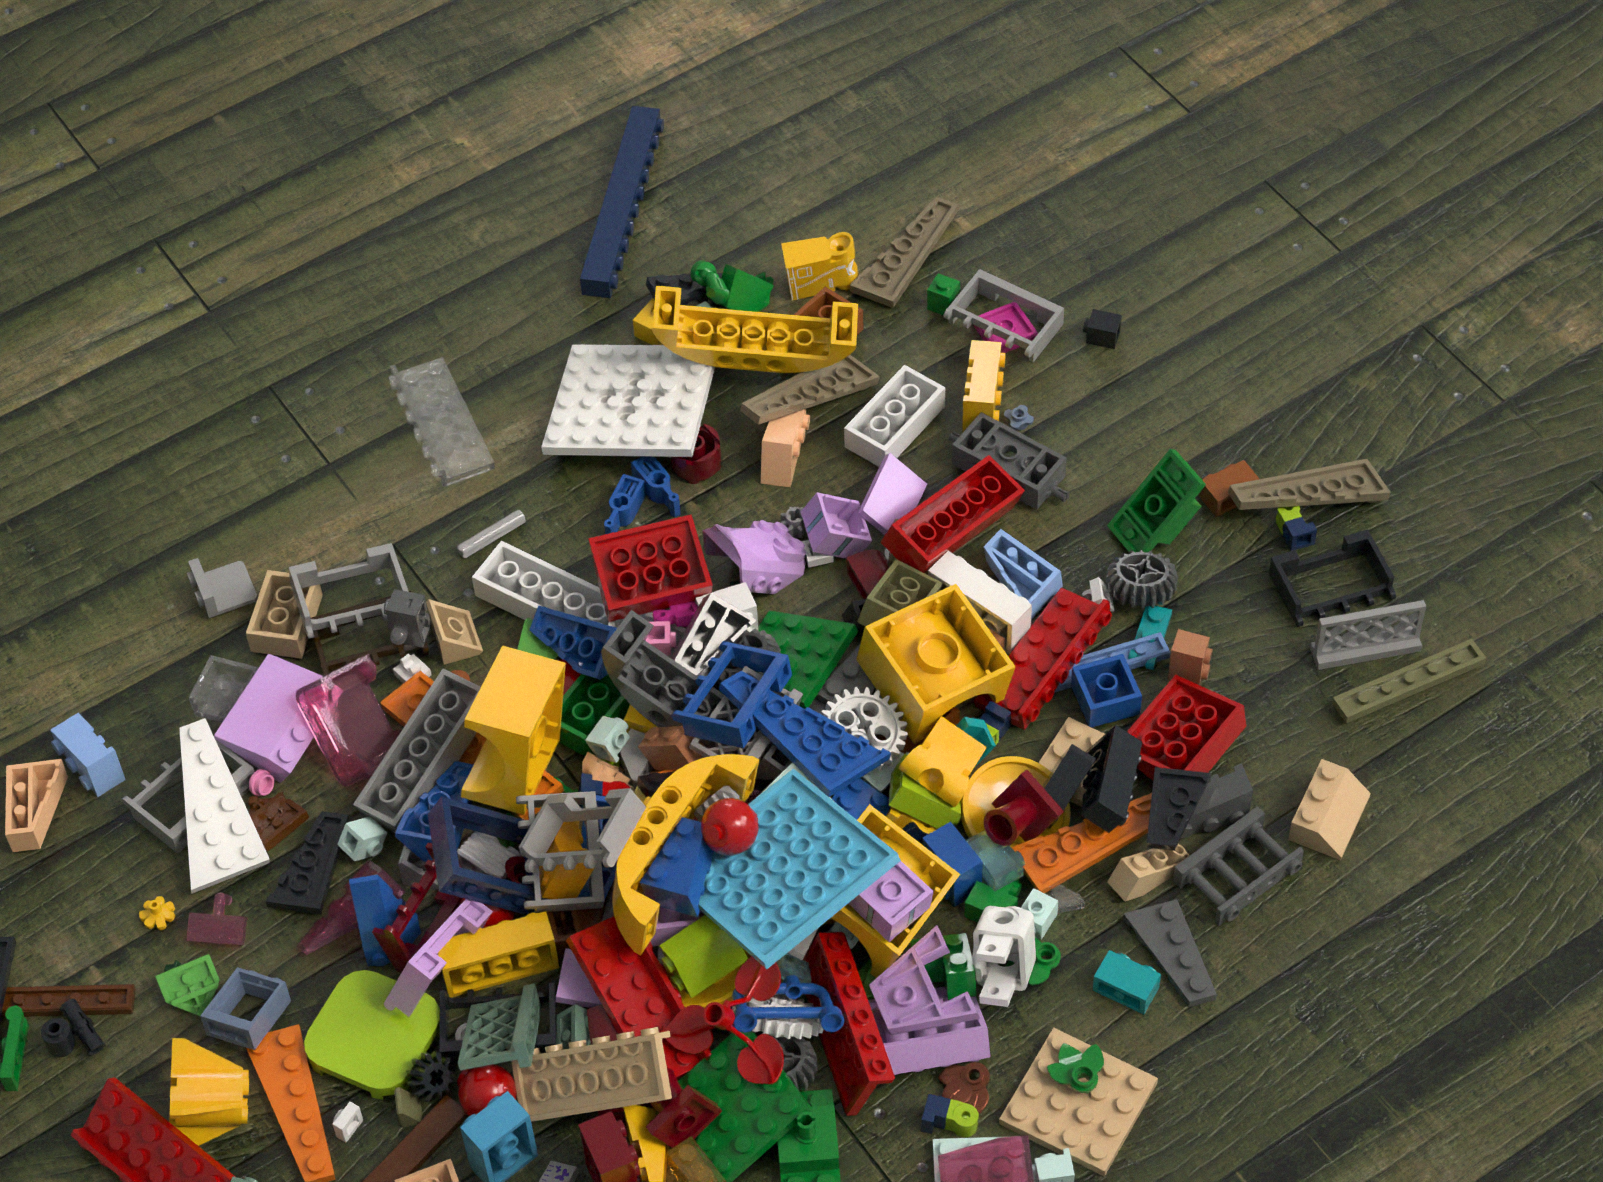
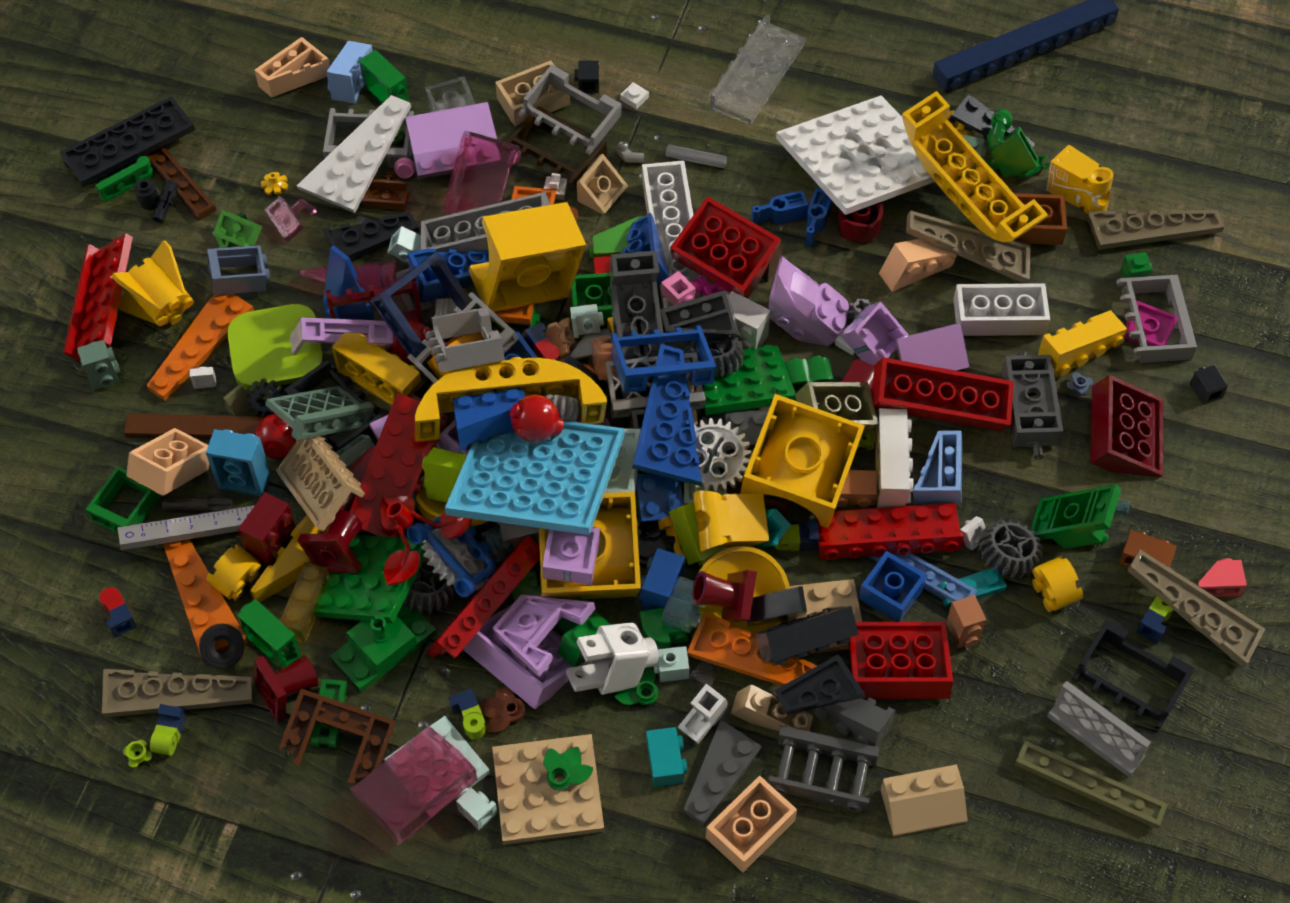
camera: 50 degrees right, 5 degrees up
light grey bracket [187,558,258,618] -> none
dark grey piece [384,589,432,647] -> none
none -> green window [359,50,410,104]
none -> black brick [574,60,599,93]
none -> light grey arm [616,142,644,163]
none -> white plate [620,82,649,110]
none -> white brick [678,684,728,744]
none -> light nougat brick [706,776,797,873]
none -> green brick [784,356,834,393]
none -> yellow brick [1032,556,1083,612]
none -> dark red slope [1090,375,1163,478]
none -> coral slope [1197,558,1247,597]

